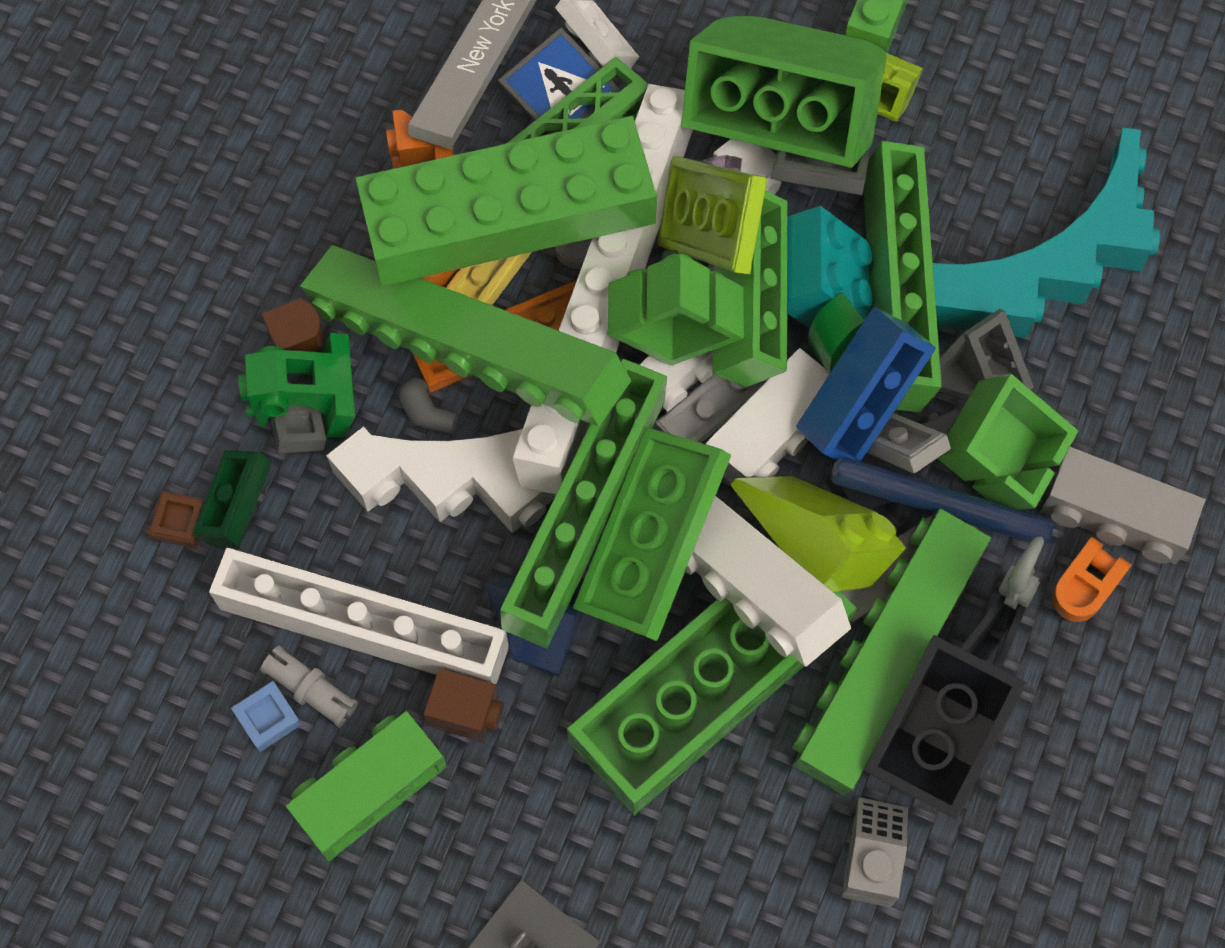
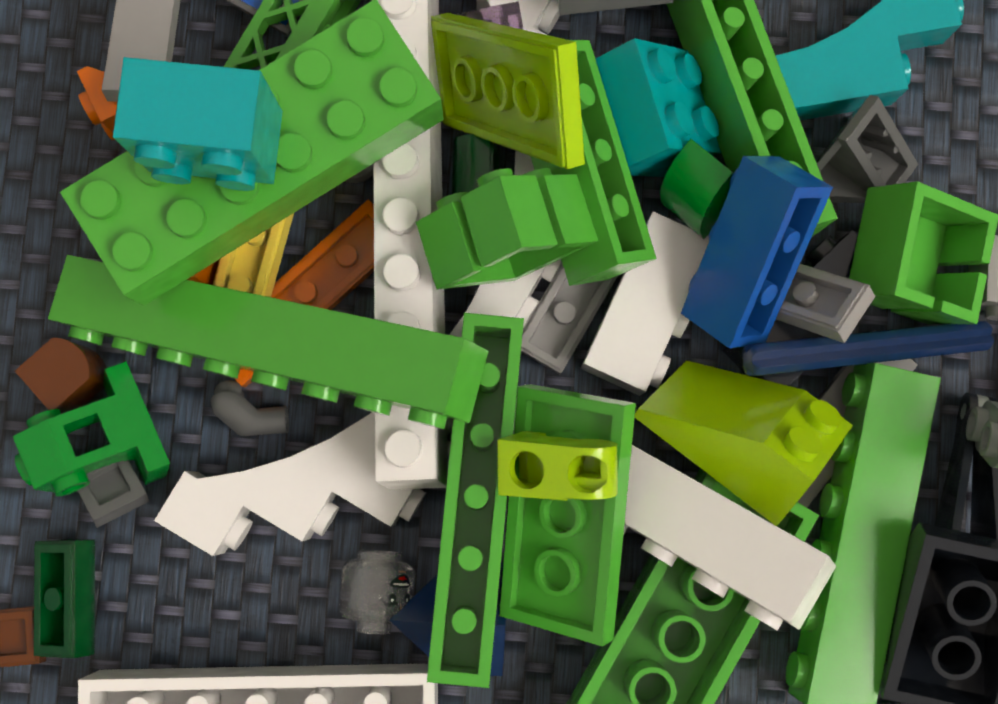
camera: 20 degrees left, 15 degrees up
none -> teal brick [113,57,283,191]
none -> clear head [339,550,415,634]
none -> lime leg [497,431,618,501]

